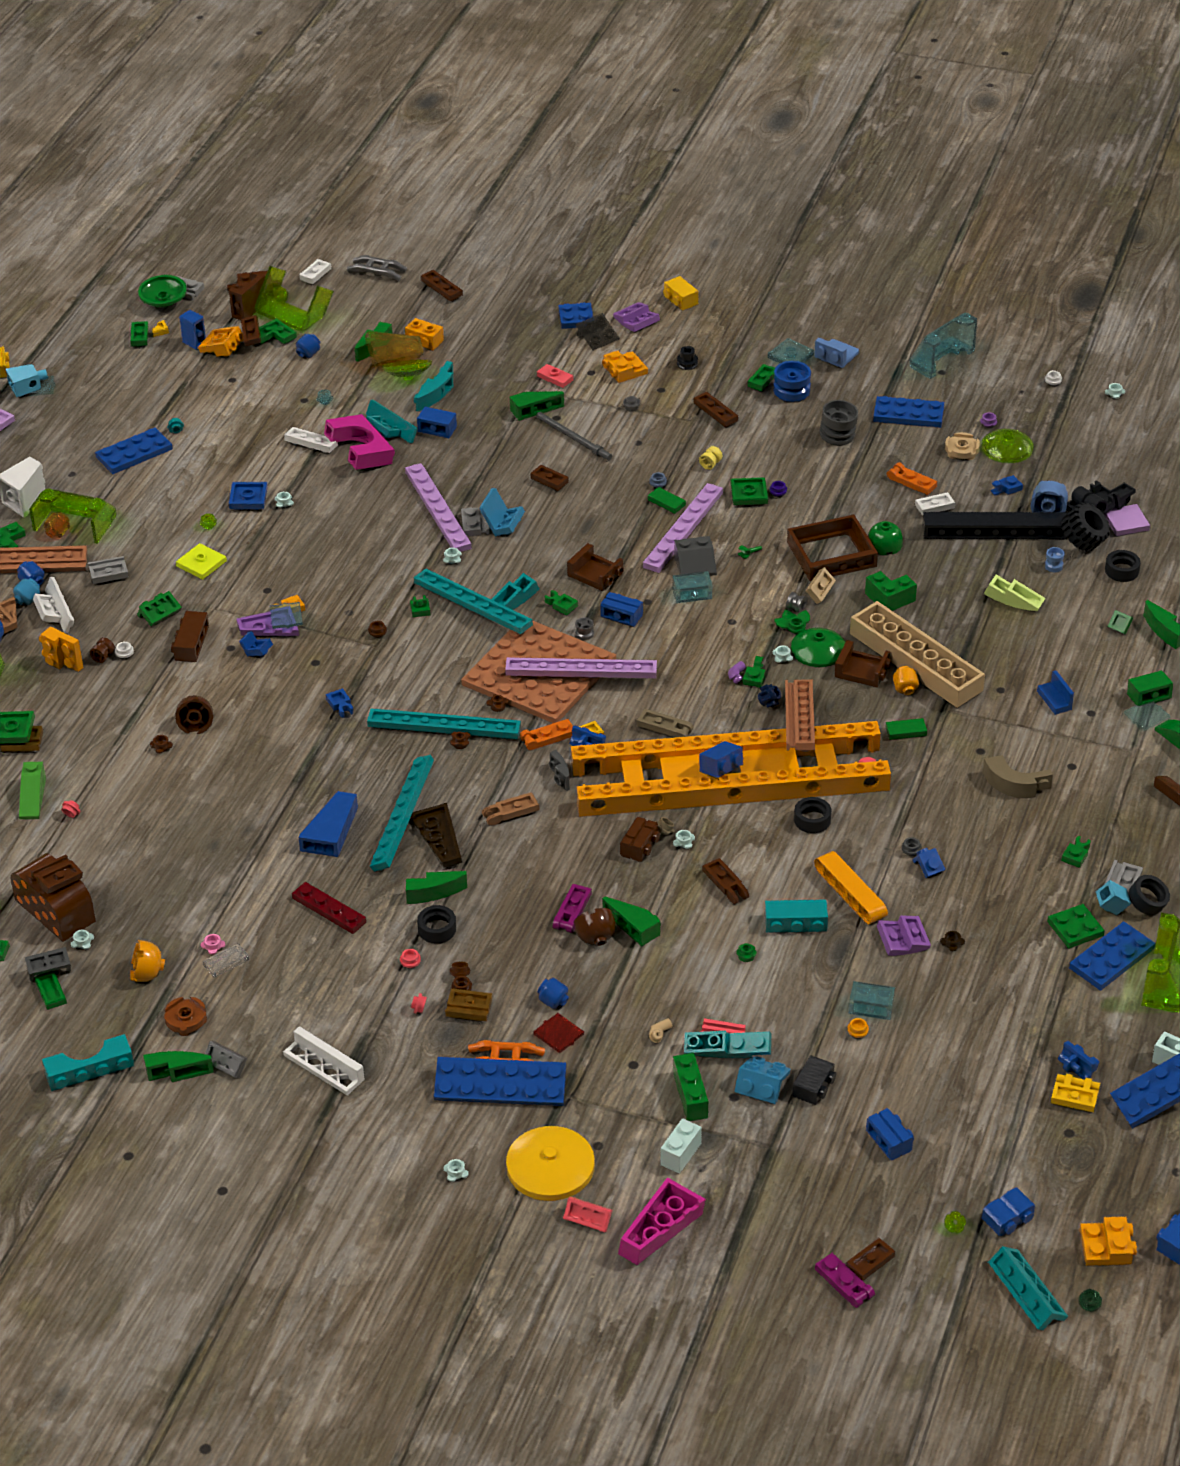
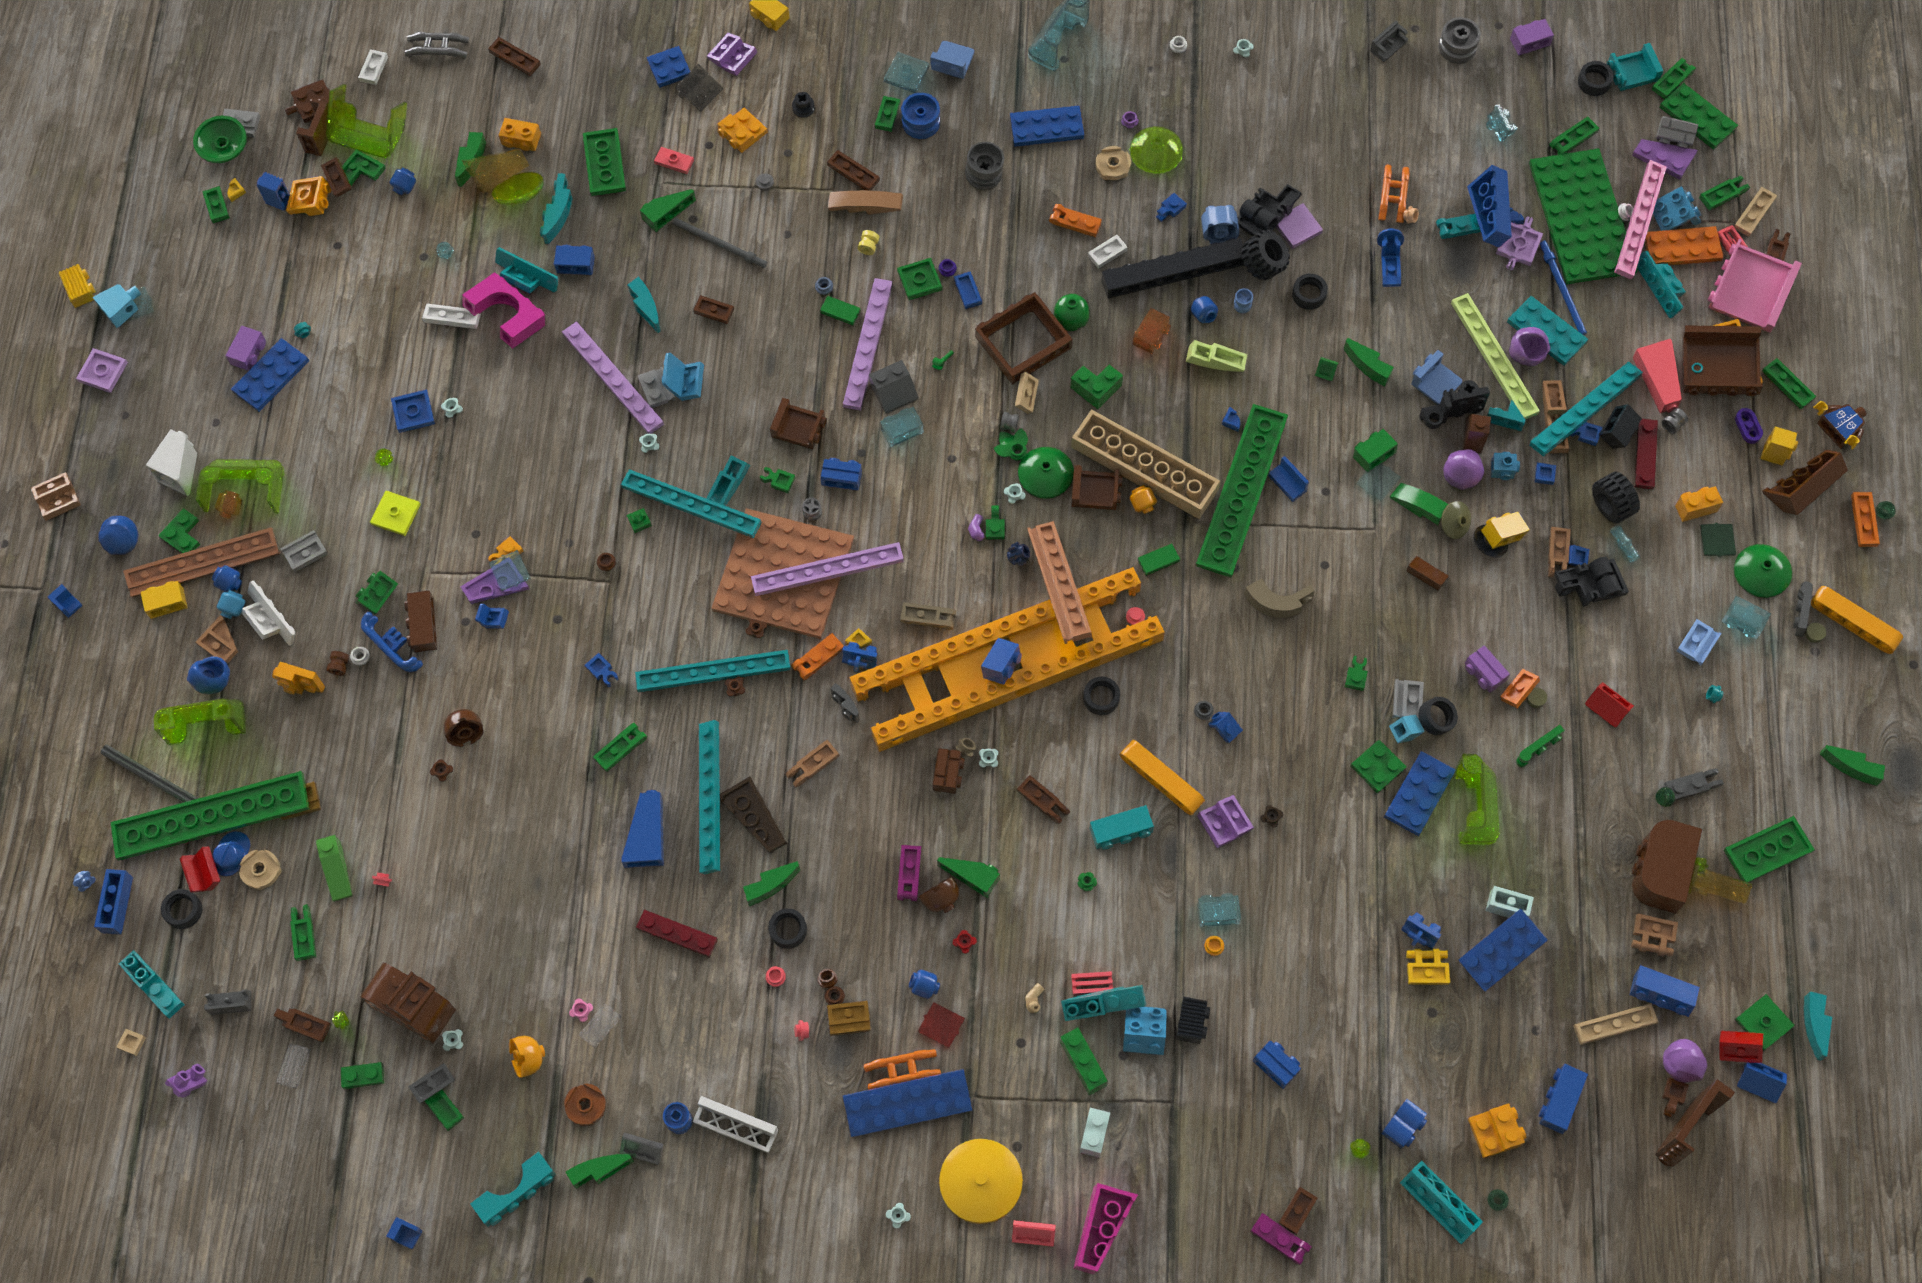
camera: 15 degrees left, 25 degrees up
none -> medium lavender brick [225,326,266,371]
none -> blue piece [361,612,423,672]
none -> green plate [583,128,626,196]
none -> green plate [593,723,648,772]
none -> teal slope [627,276,661,333]
none -> blue wheel [663,1102,693,1134]
none -> medium nougat slope [828,190,903,215]
none -> red plate [953,930,977,954]
none -> blue tile [954,271,982,310]
none -> clear orange brick [1133,308,1171,354]
none -> blue head [1191,296,1218,323]
none -> green plate [1196,404,1288,578]
none -> blue tile [1222,407,1240,432]

